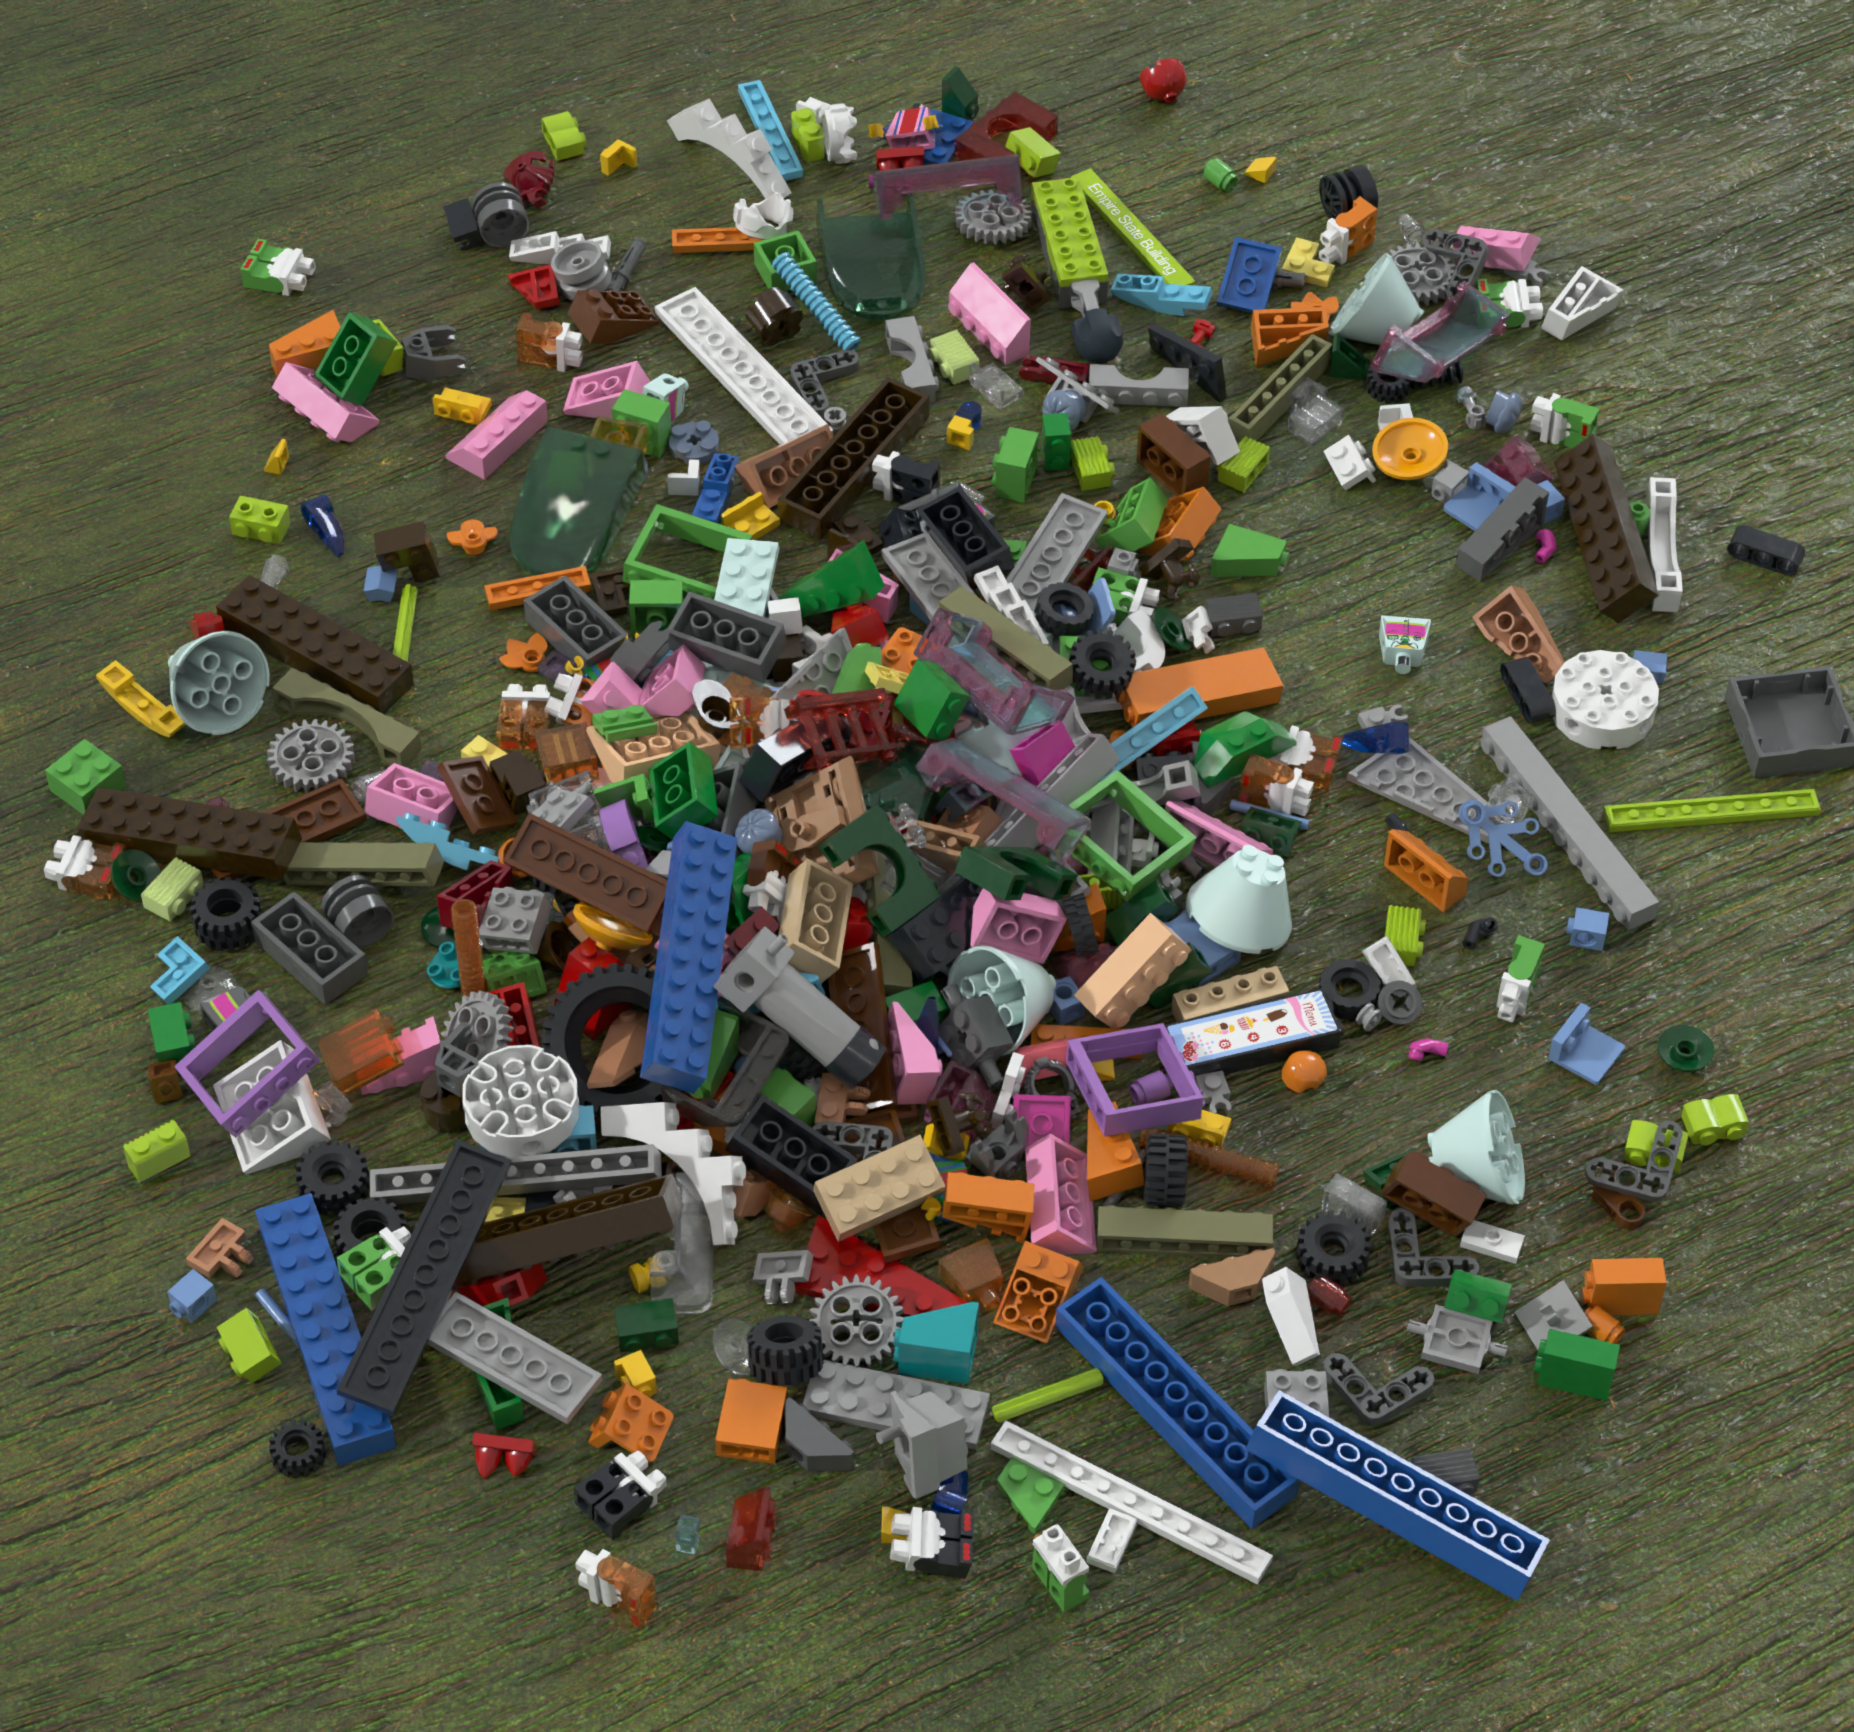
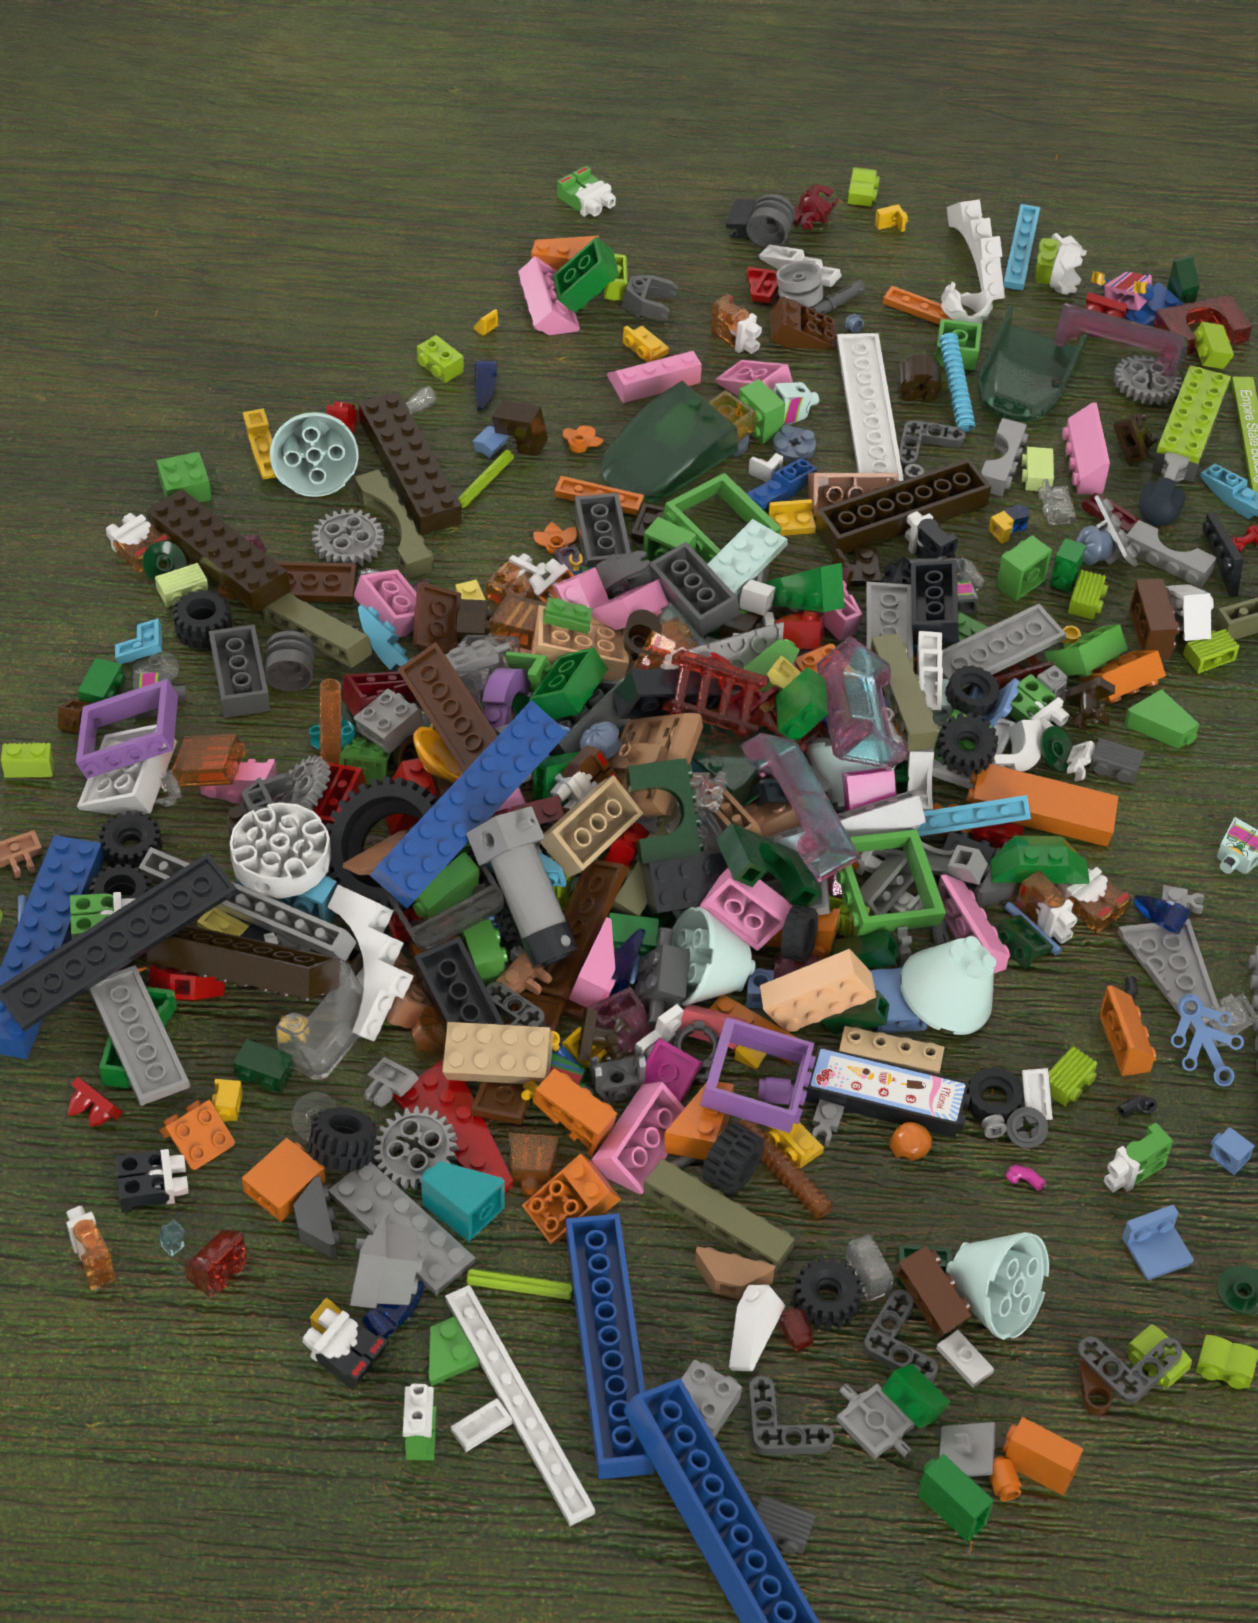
camera: 30 degrees right, 0 degrees up
none -> sand blue plate [845,314,864,333]

